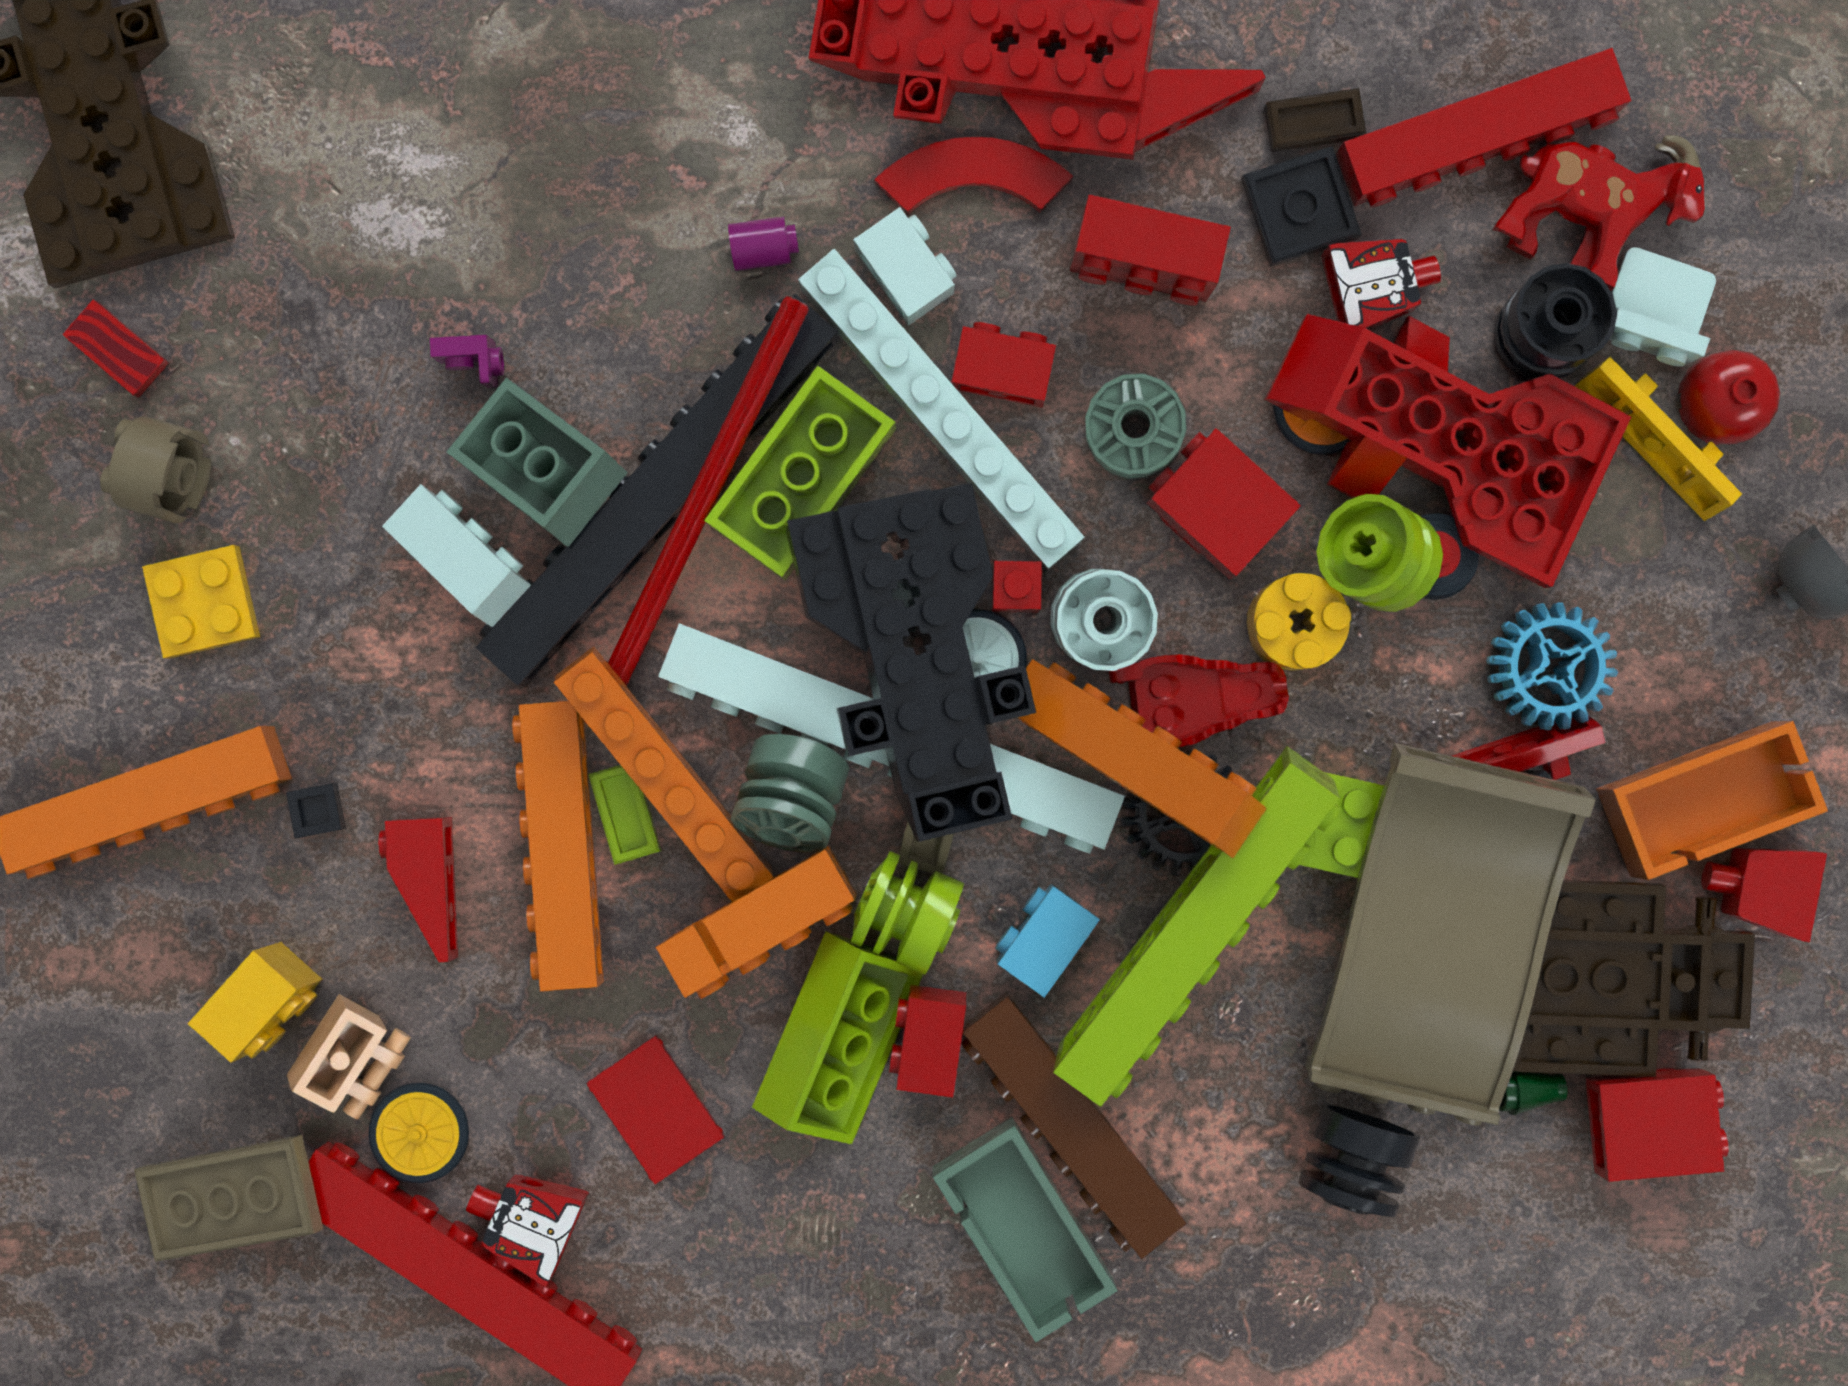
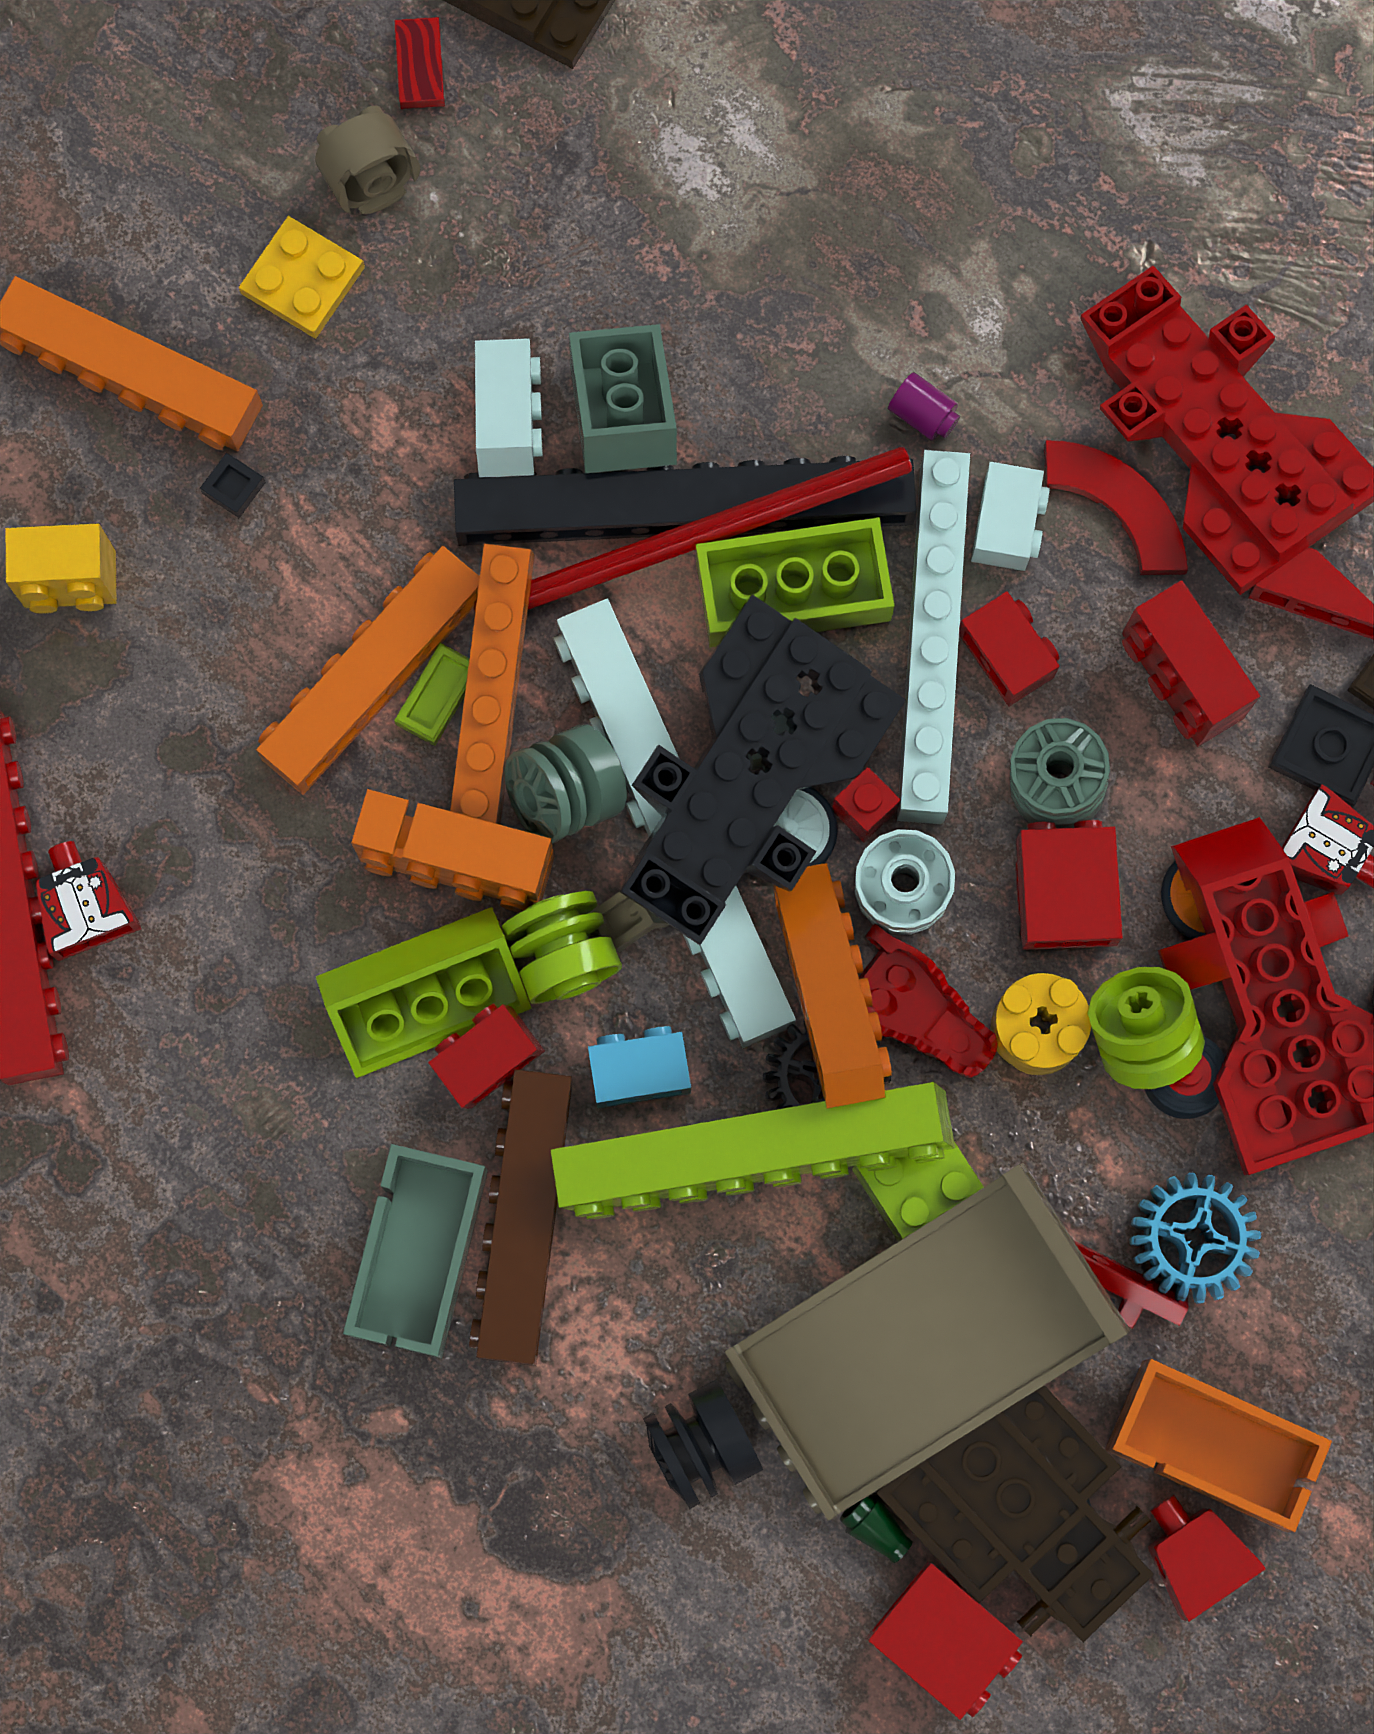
camera: 45 degrees right, 10 degrees down
light nougat brick [286,994,411,1119] -> none
yellow wheel [368,1083,469,1183] -> none
red slope [378,817,458,963] -> none
magenta bracket [429,335,505,388] -> none
red piece [586,1035,725,1185] -> none

